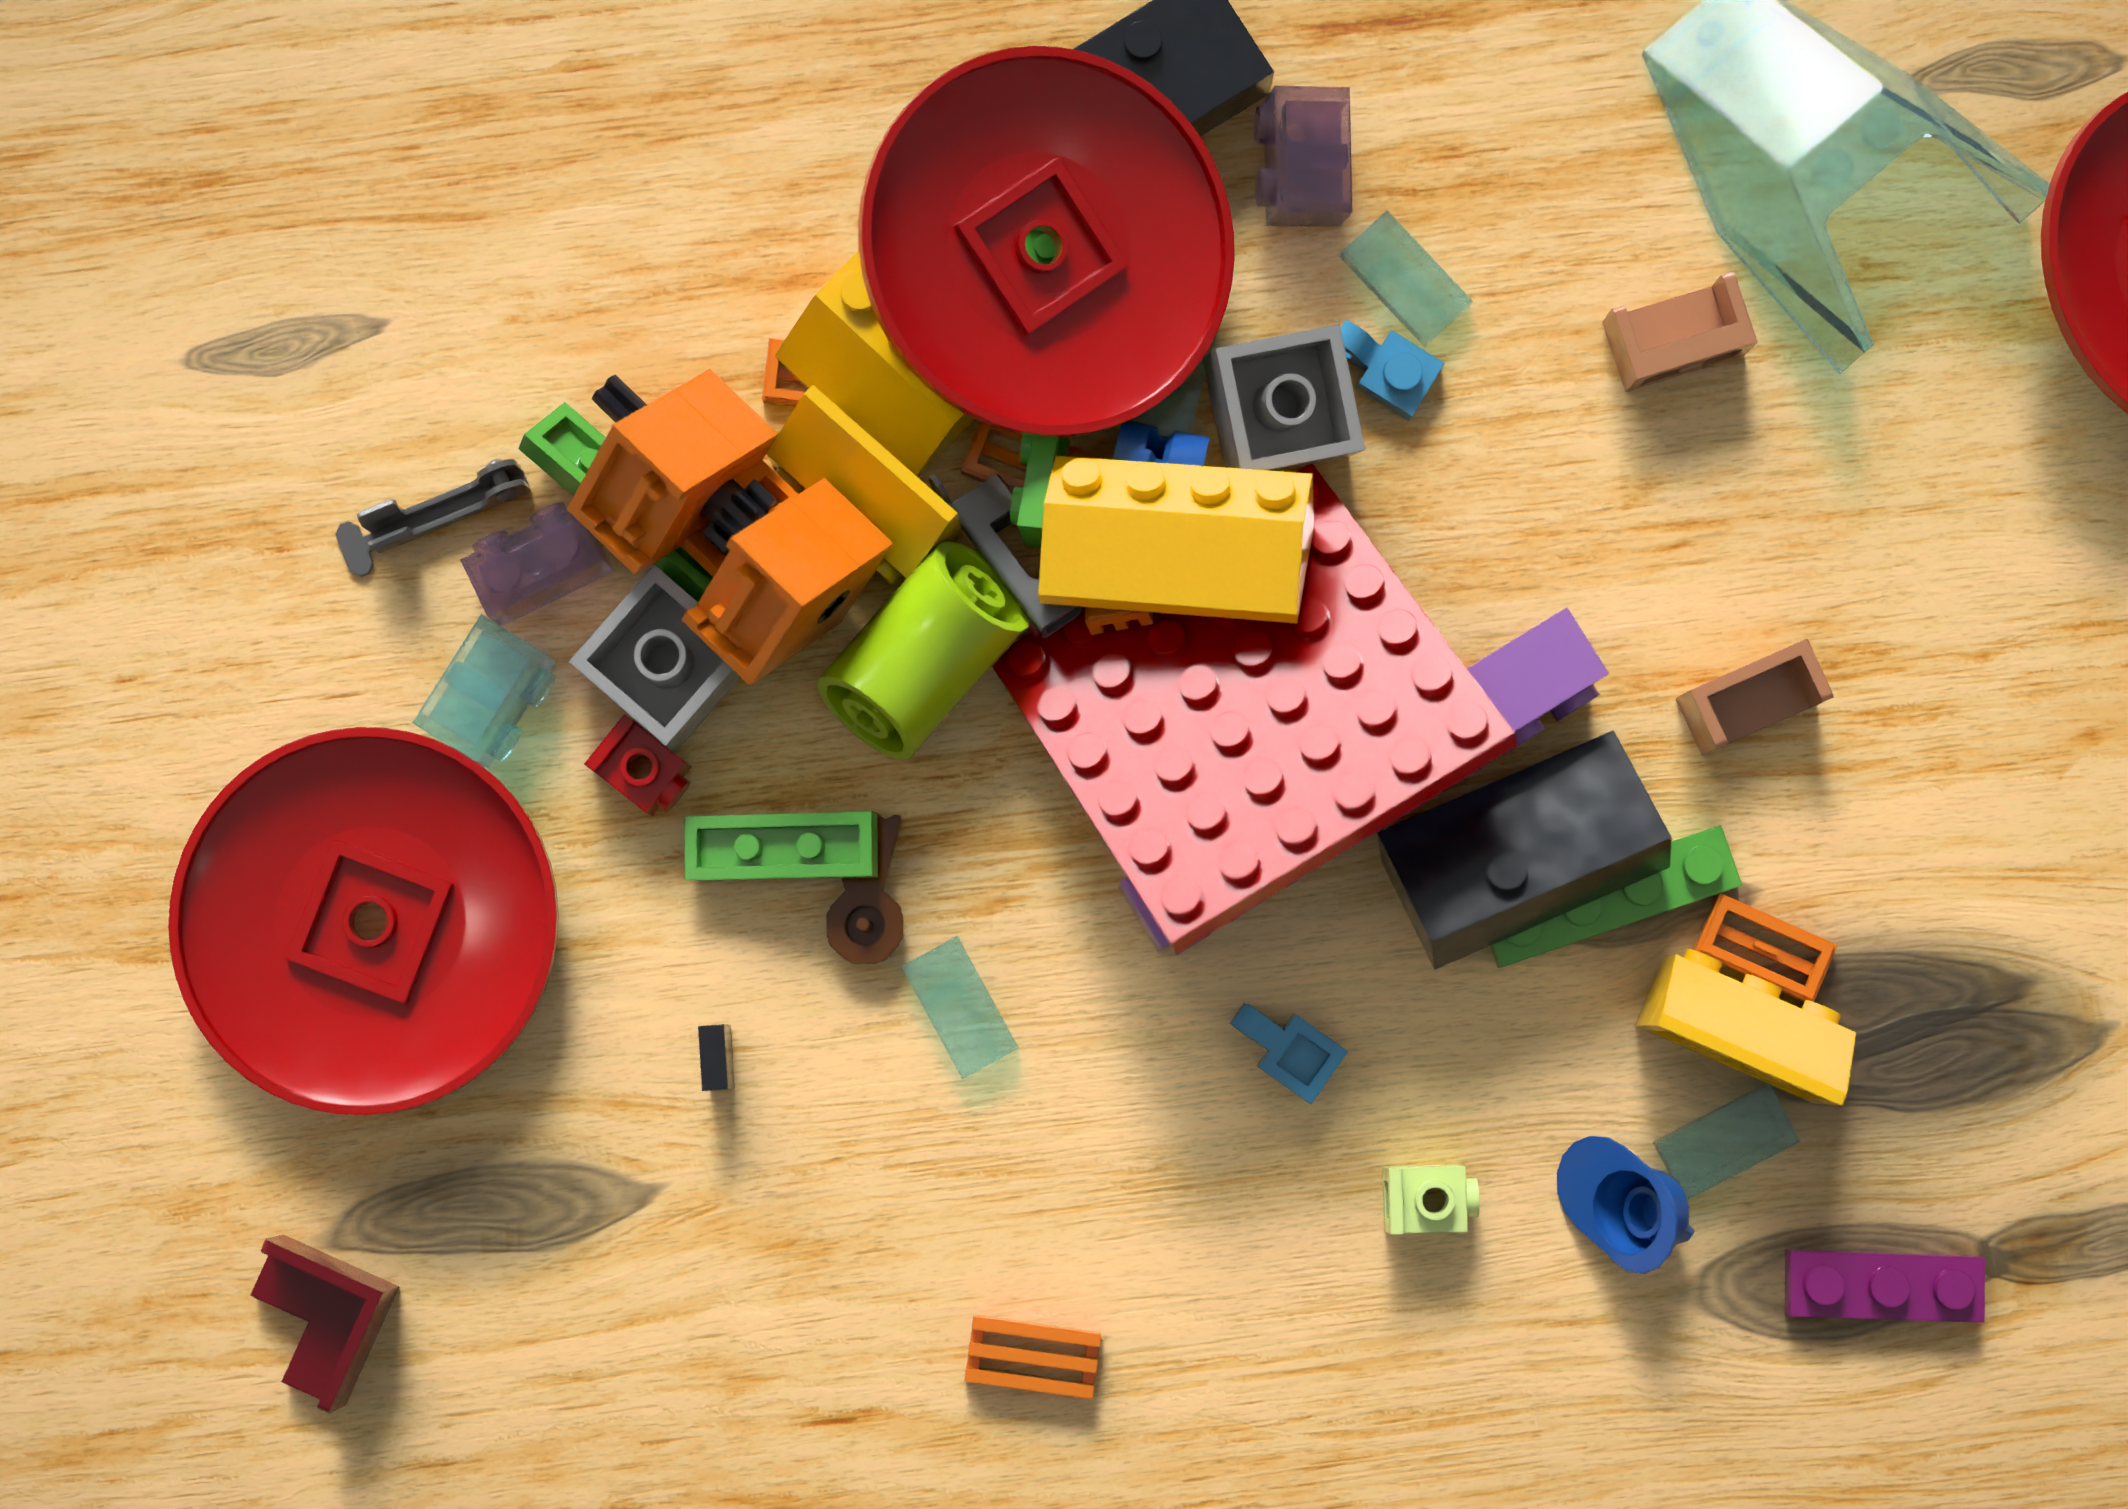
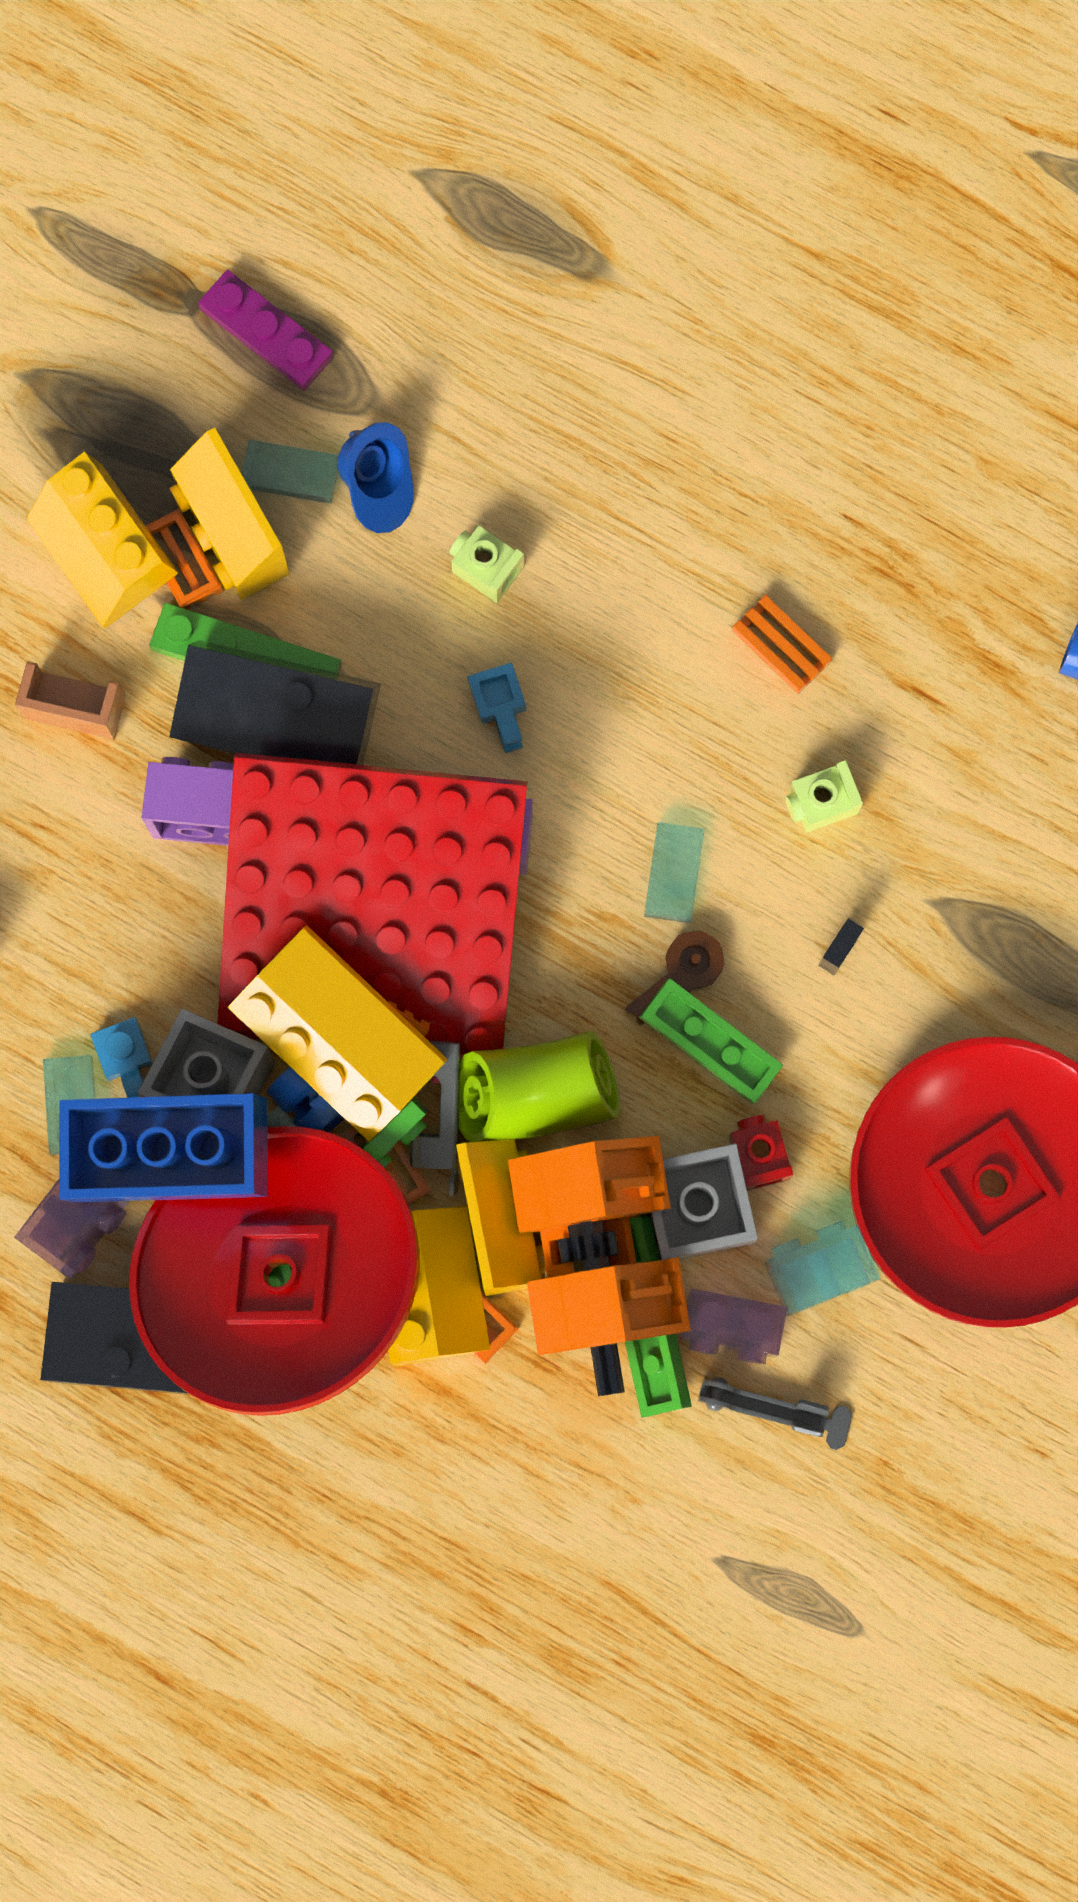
camera: 145 degrees left, 5 degrees down
none -> yellow slope [27,451,178,629]
none -> blue brick [59,1093,268,1202]
none -> yellowish green brick [785,760,863,833]

